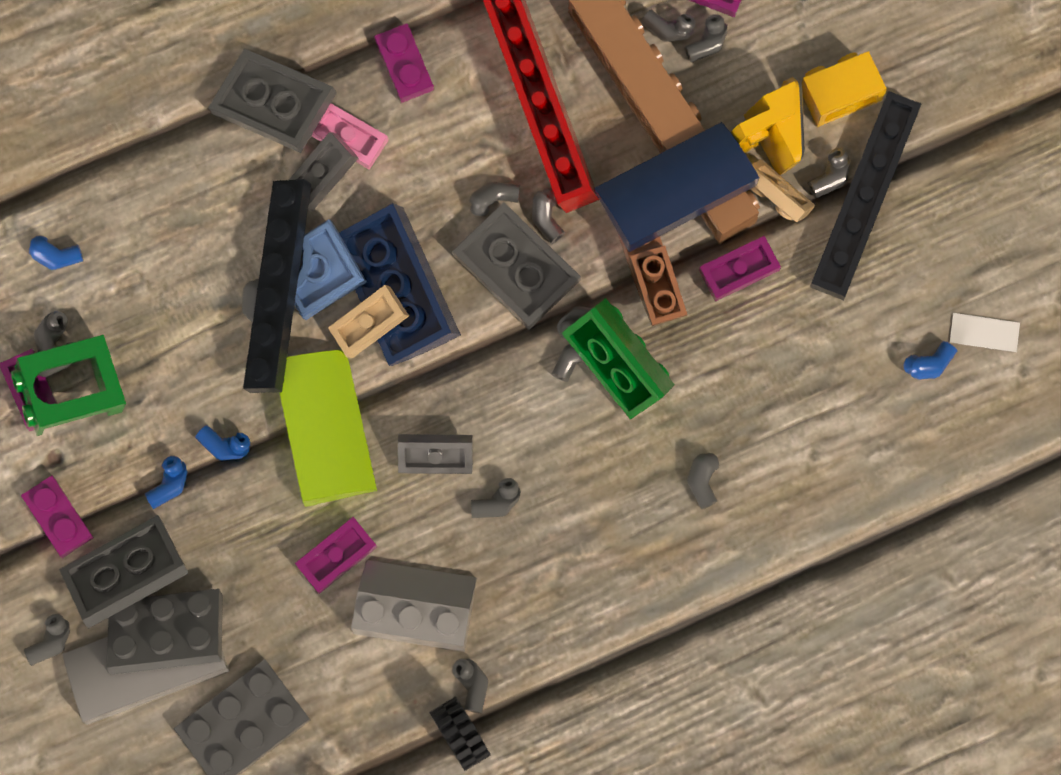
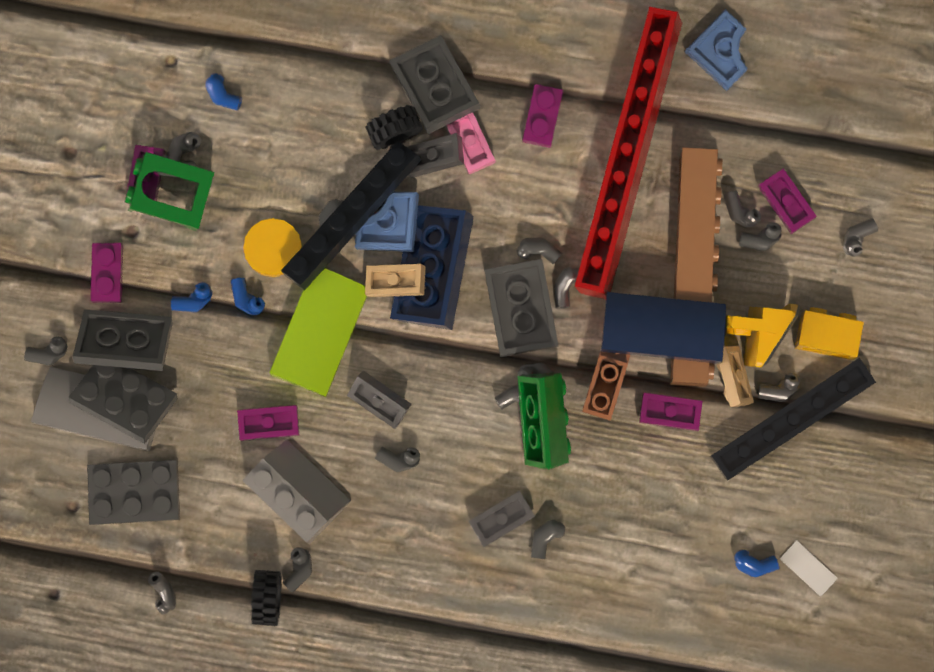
camera: 40 degrees right, 5 degrees up
none -> yellow tile [243,218,302,278]
none -> black tyre [365,105,423,150]
none -> flat silver plate [468,491,535,547]

